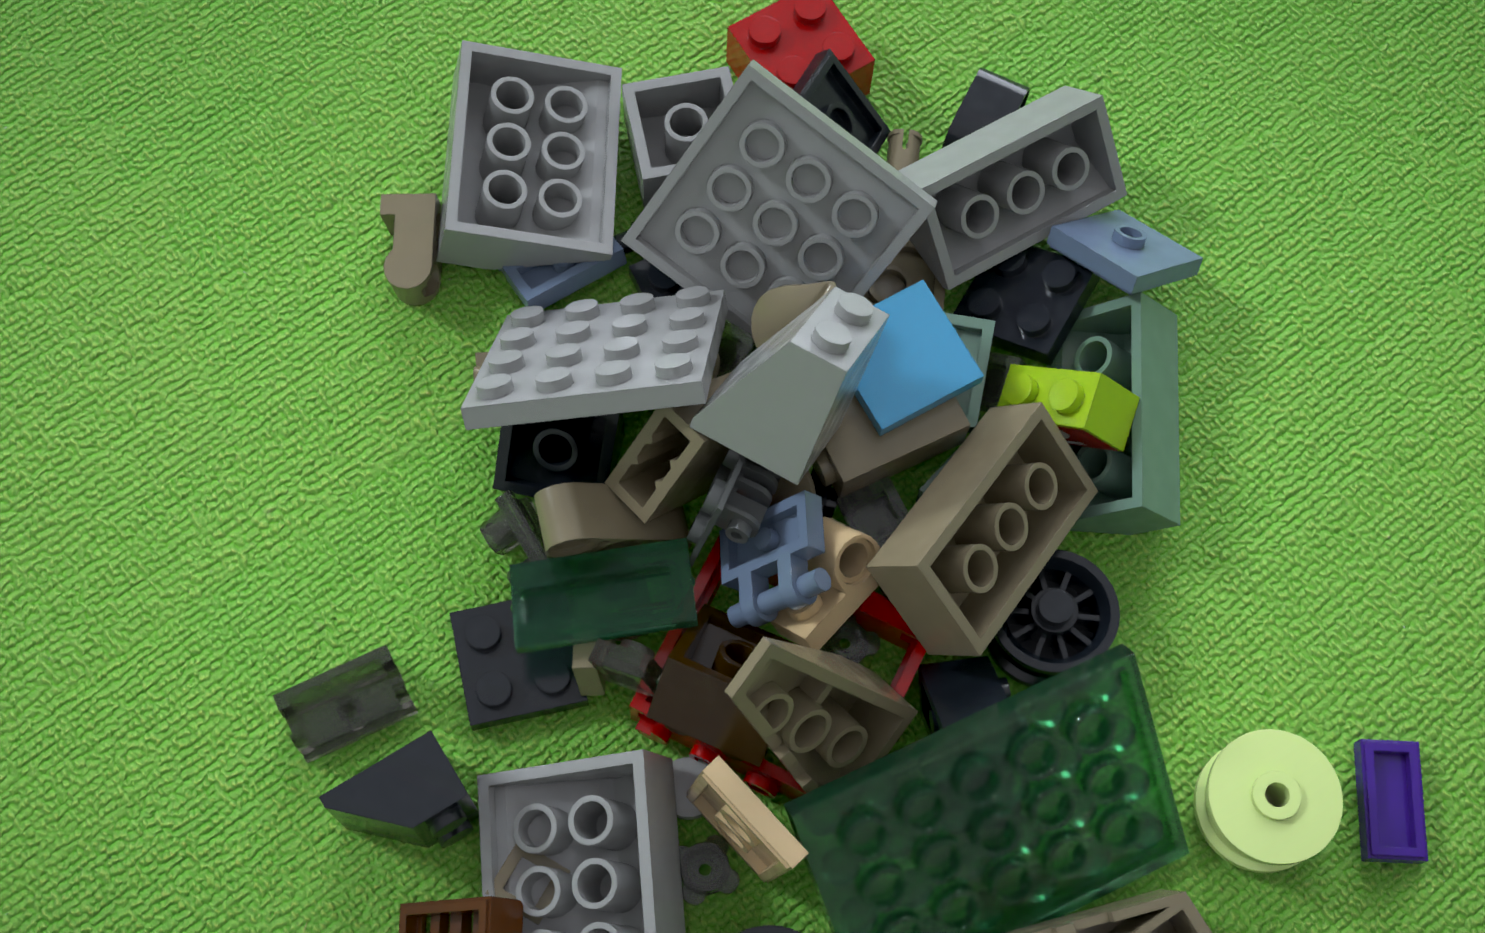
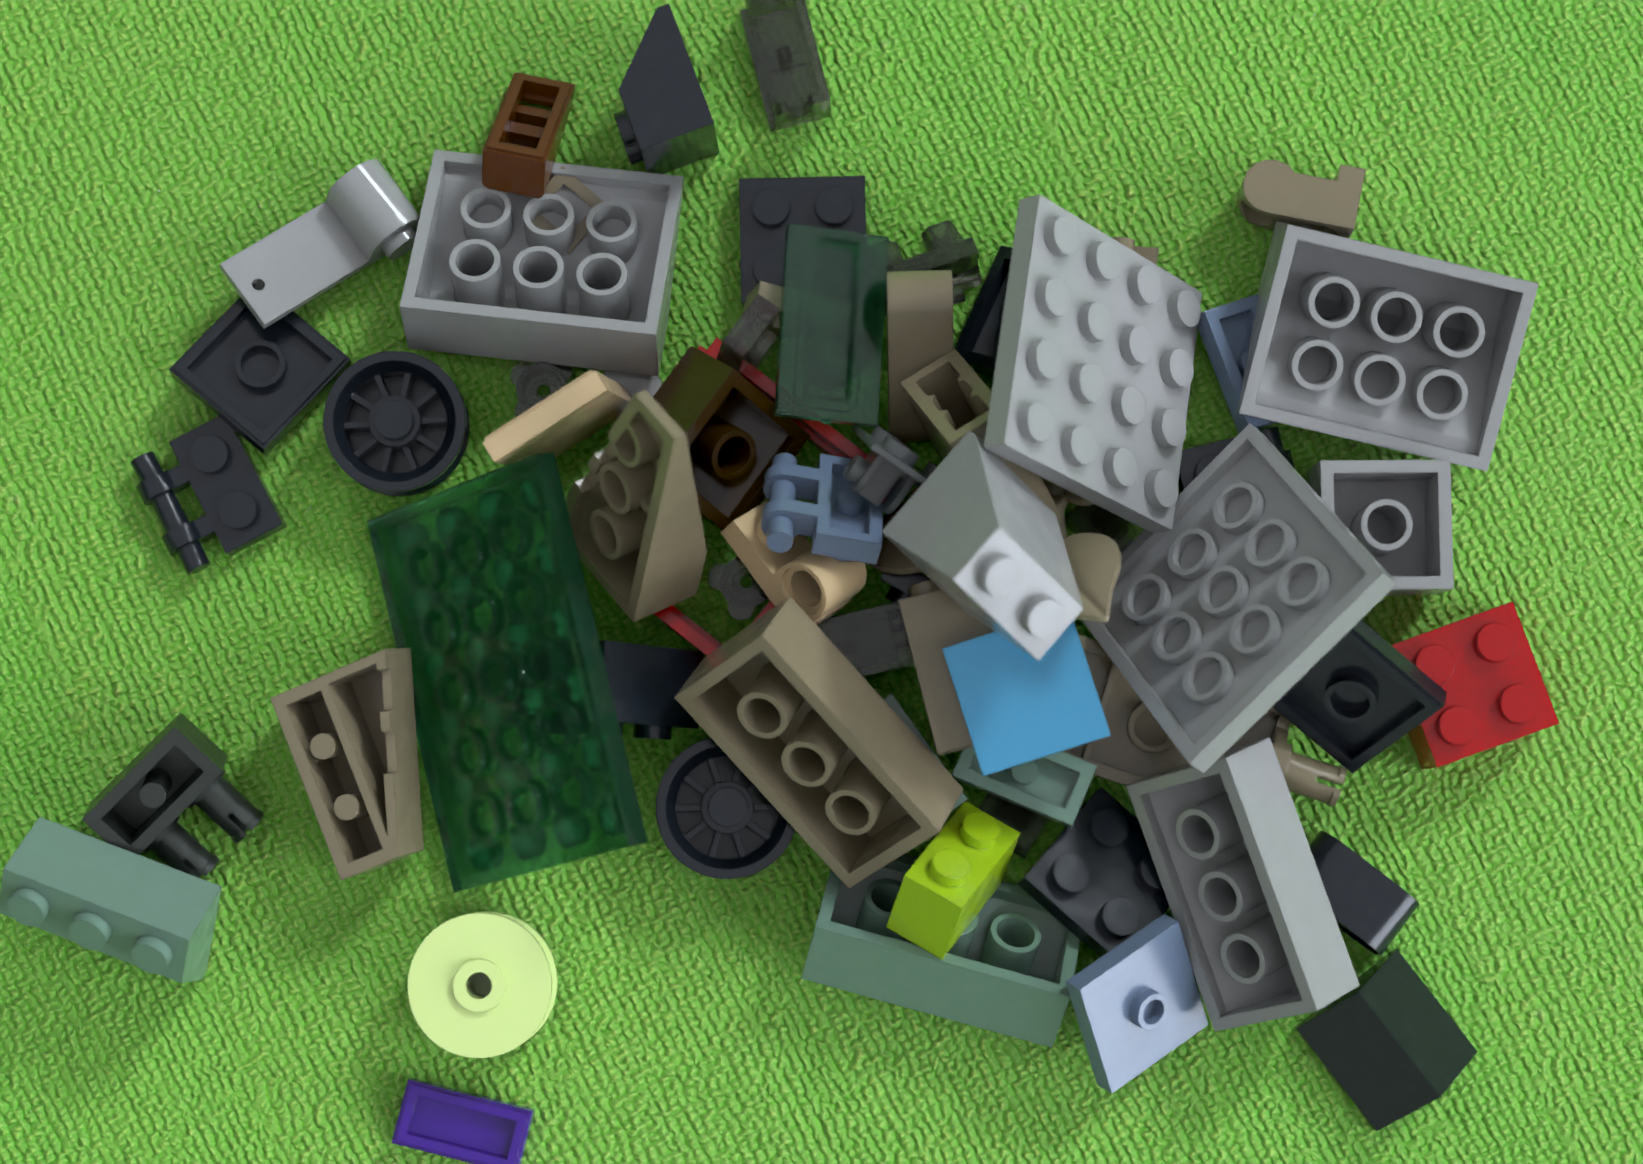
camera: 110 degrees right, 15 degrees up
none -> black slope [1295,948,1477,1131]

